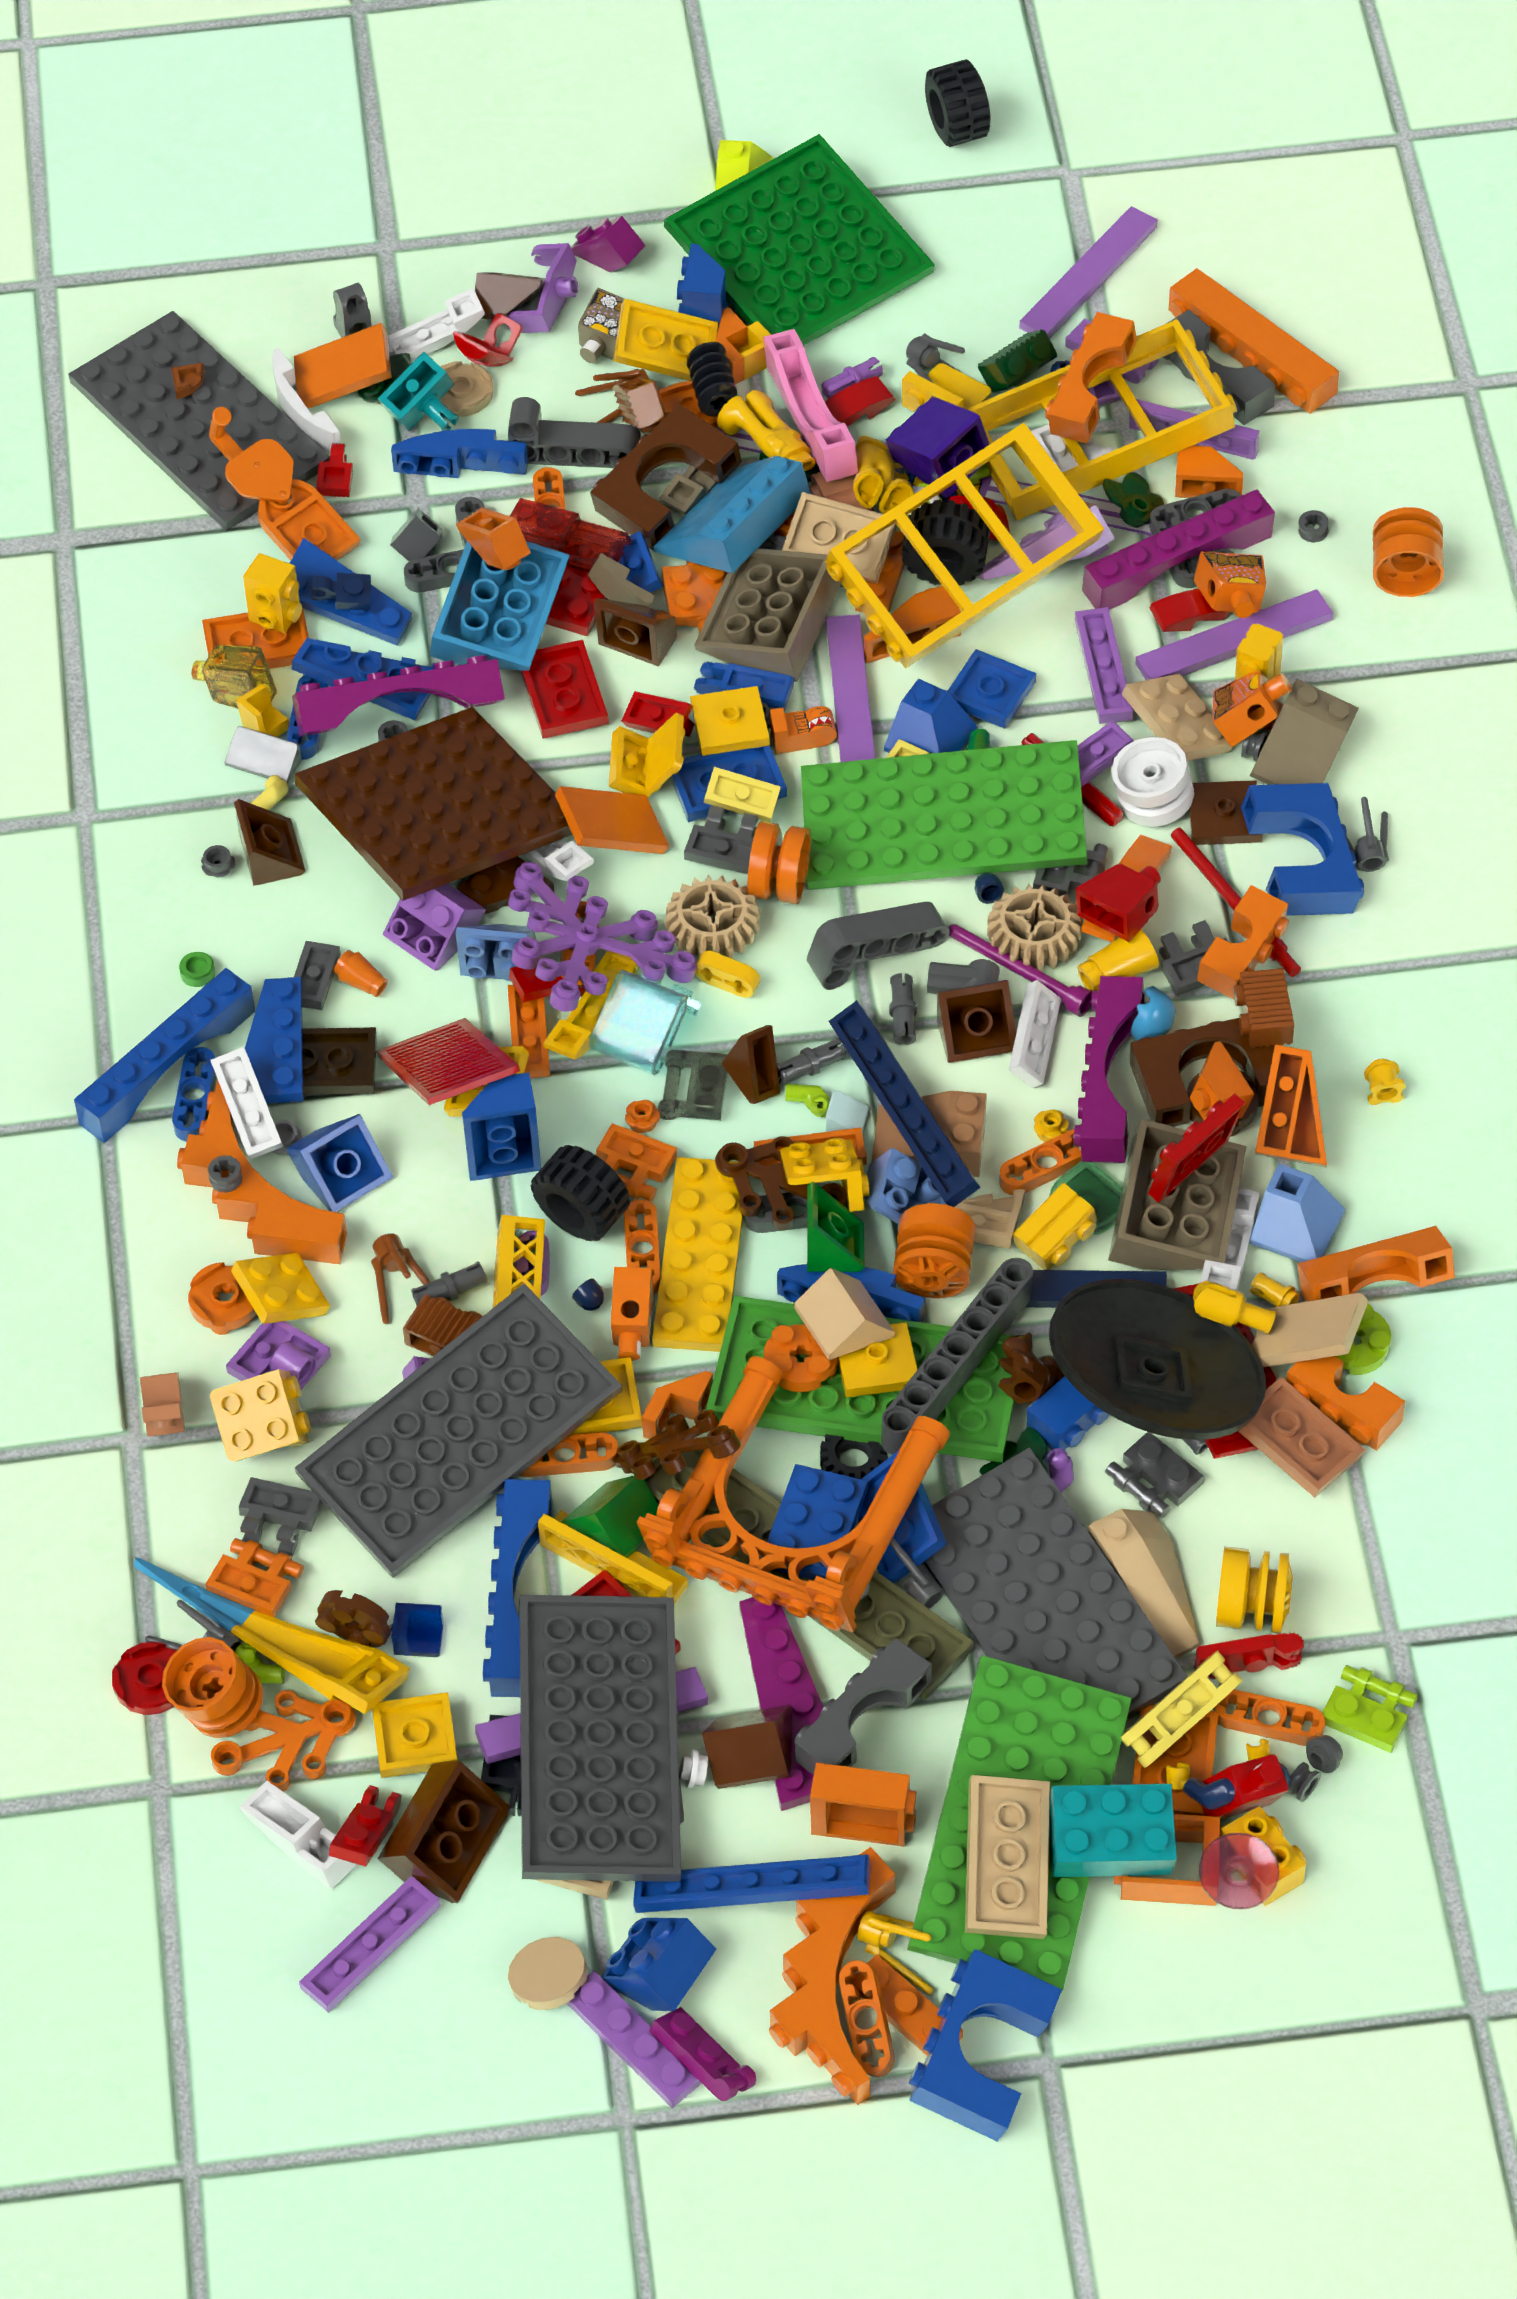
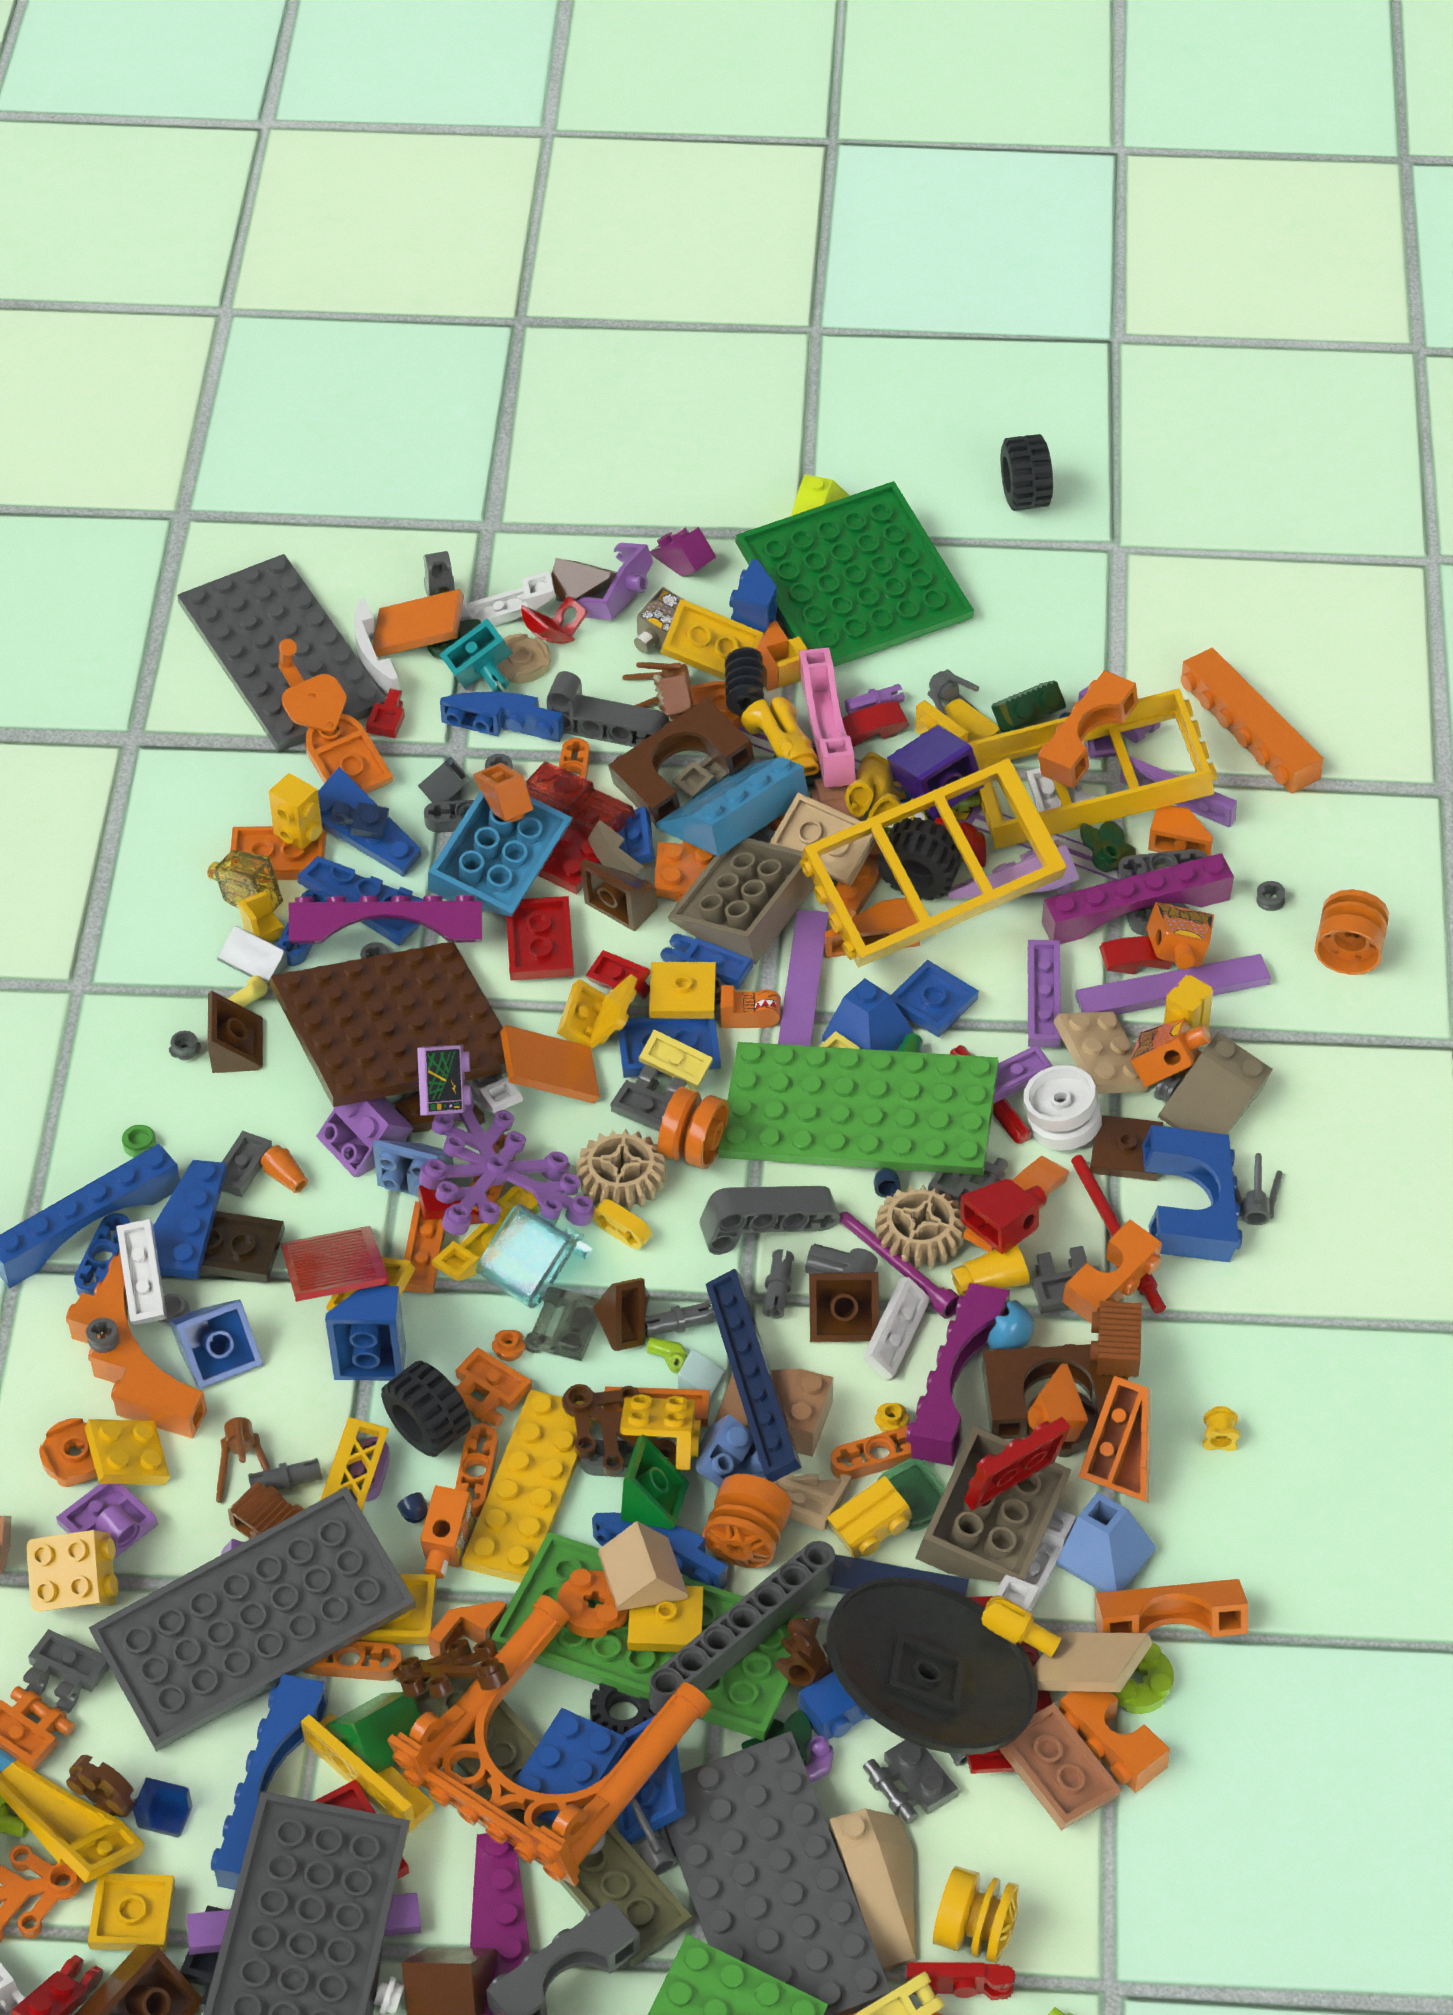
camera: 10 degrees right, 5 degrees down
dark orange tile [171,362,205,399] -> none
medium lavender tile [1019,206,1158,339] -> none
dark grey arch [1163,310,1275,425] -> none
yellow pin [1249,1272,1299,1307] -> none
none -> slope [417,1045,472,1116]

